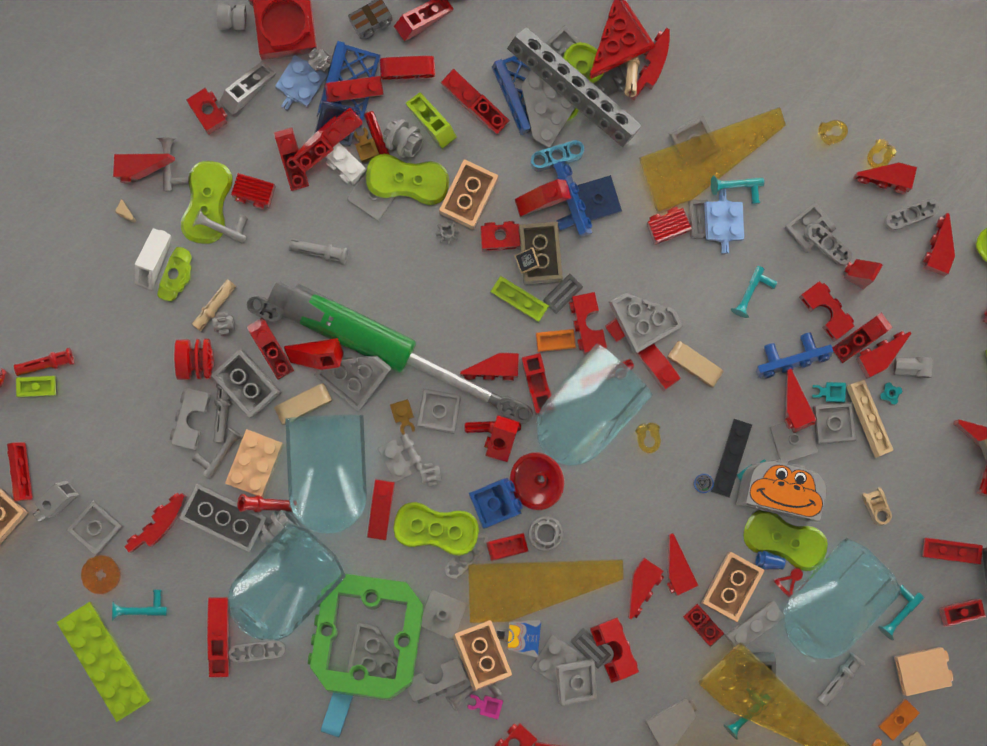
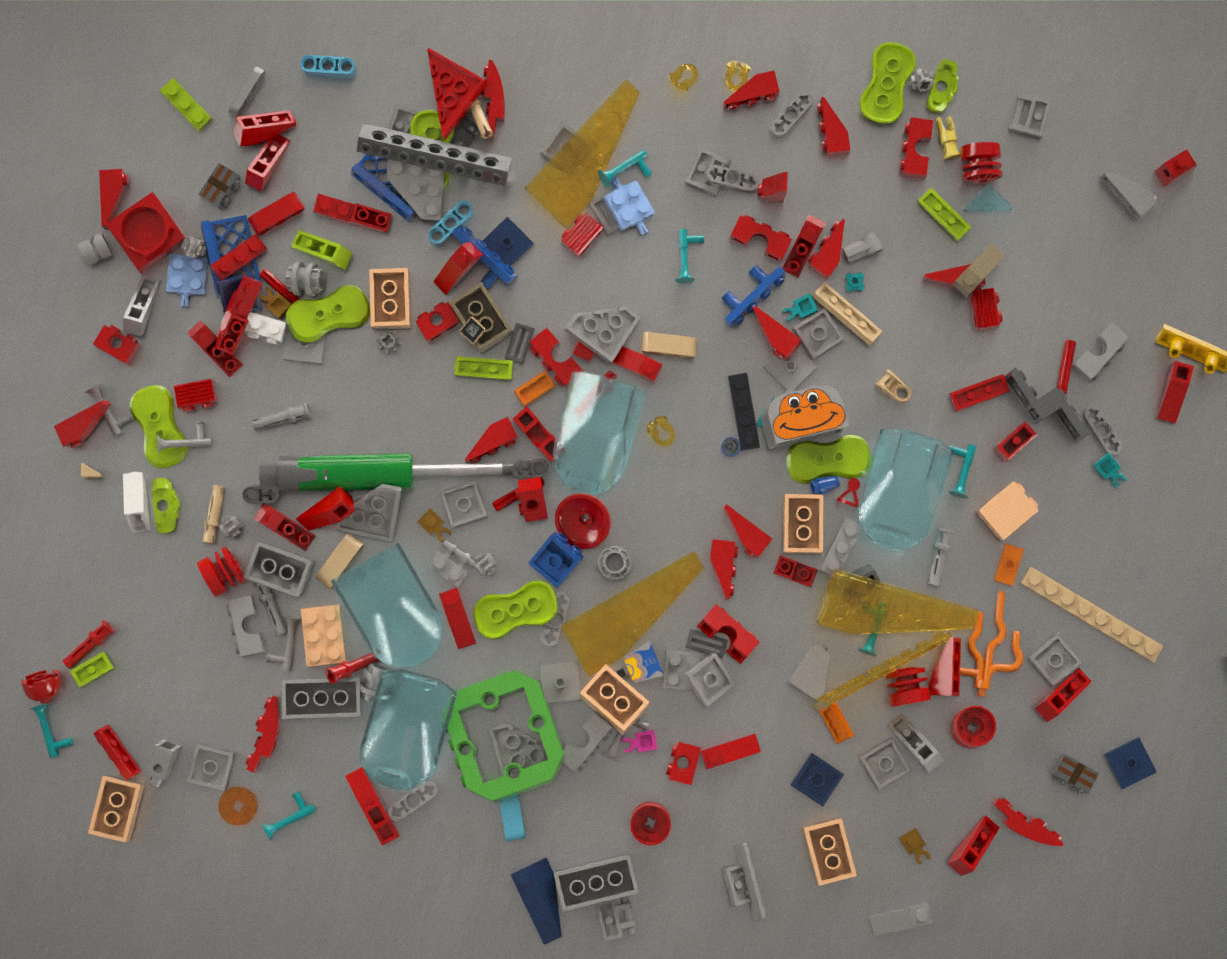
camera: 25 degrees left, 0 degrees up
lime plate [56,602,151,722] -> none
red plate [486,533,528,561] -> none

